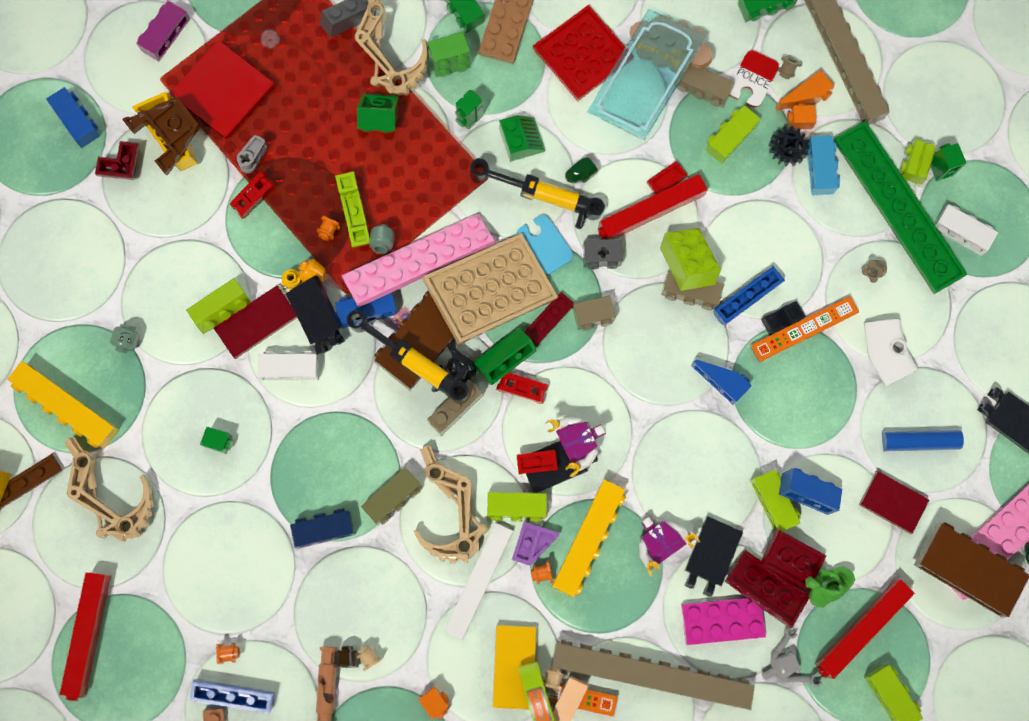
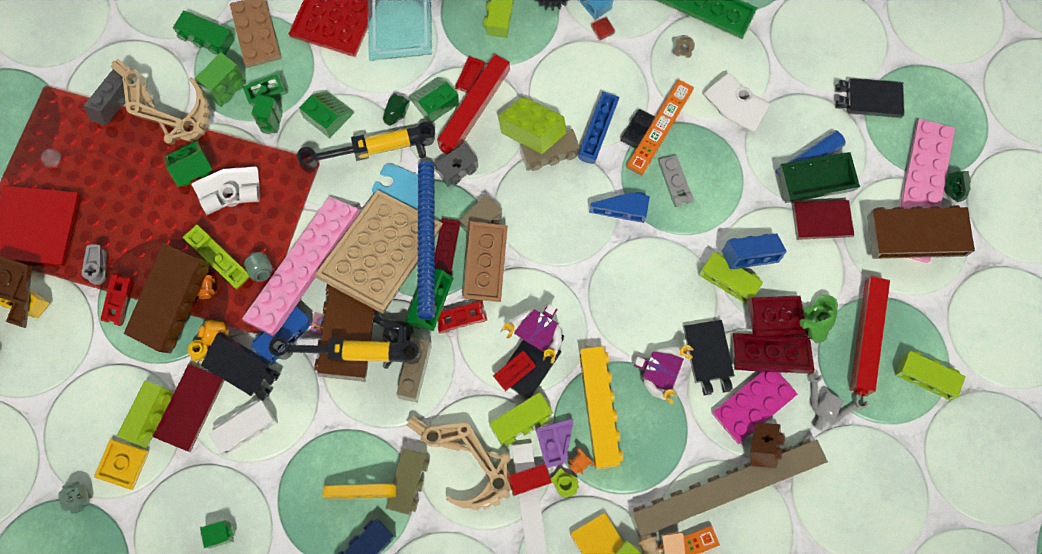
camera: 30 degrees left, 5 degrees down
none -> yellow tile [94,439,149,490]
none -> reddish brown brick [123,243,211,354]
none -> white panel [192,167,260,215]
none -> green brick [242,74,287,106]
none -> yellow beam [322,484,397,499]
none -> green slope [408,77,459,123]
none -> blue piece [417,161,435,320]
none -> medium nougat plate [462,221,508,302]
none -> red tile [507,464,552,496]
none -> lime animal [551,468,579,497]
none -> clear red tile [591,17,615,41]
none -> light grey plate [658,155,694,207]
none -> reddish brown brick [750,422,785,468]
none -> dark green slope [780,152,860,204]

